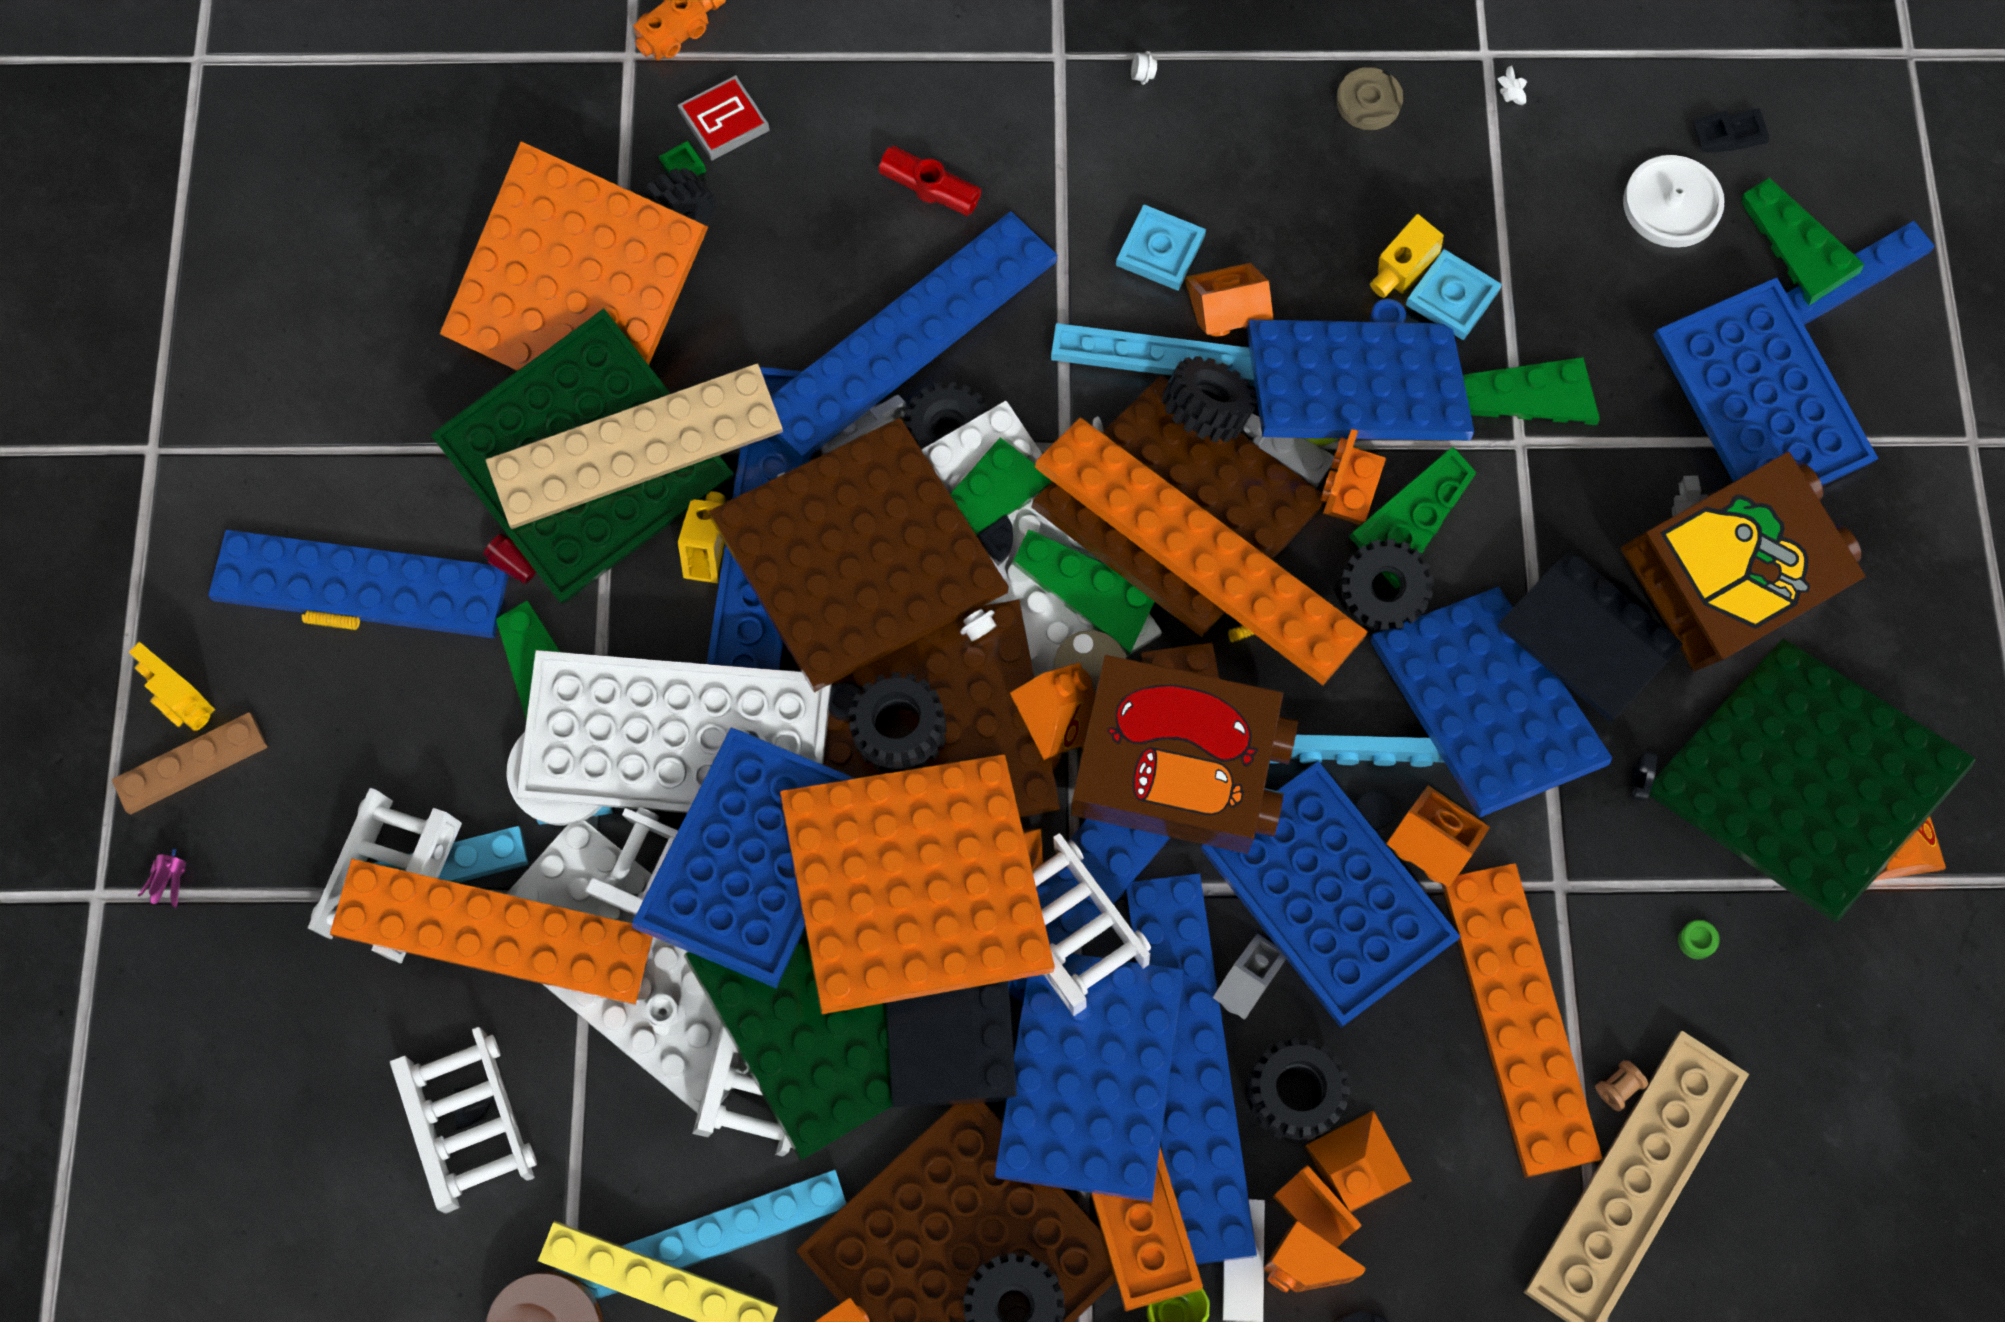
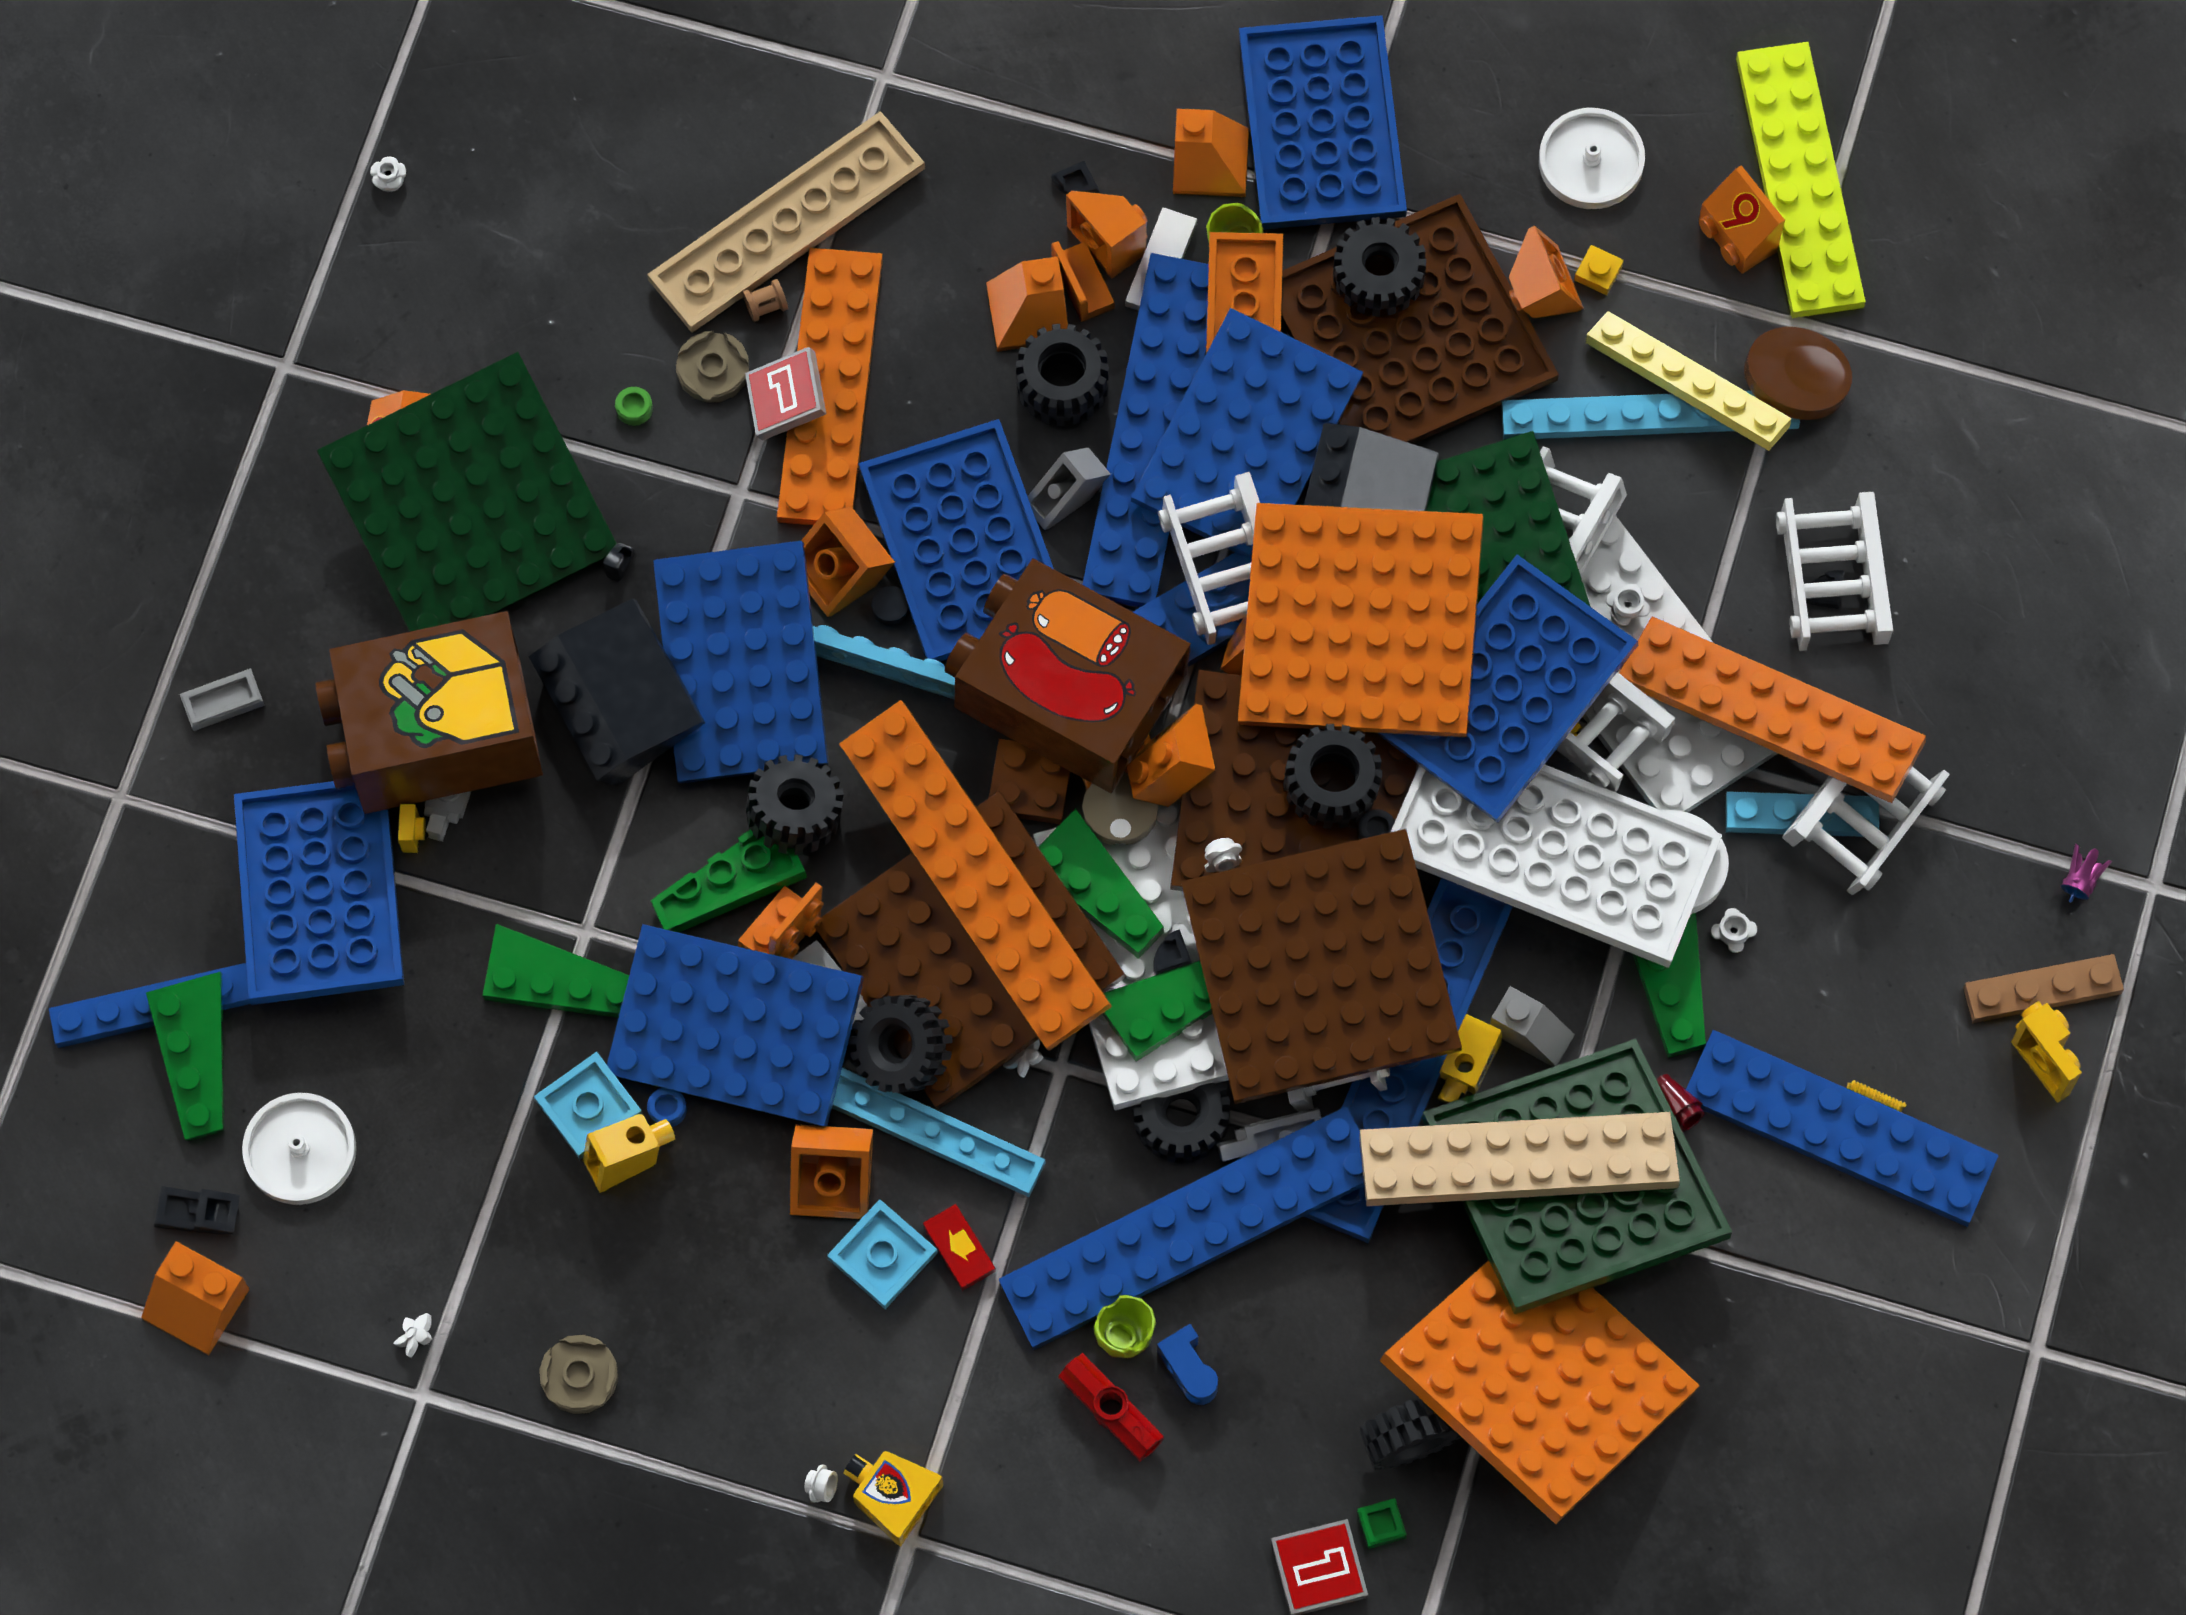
camera: 160 degrees left, 0 degrees up
none -> orange slope [141,1241,249,1356]
none -> light grey tile [180,668,265,731]
none -> yellow plate [398,804,426,853]
none -> dark tan tile [676,331,749,403]
none -> tile [745,347,827,441]
none -> yellow torso [843,1451,943,1547]
none -> red tile [922,1204,996,1291]
none -> lime hair [1094,1295,1156,1358]
none -> blue leg [1157,1324,1218,1405]
none -> light grey slope [1490,986,1575,1067]
none -> white plate [1711,908,1757,953]

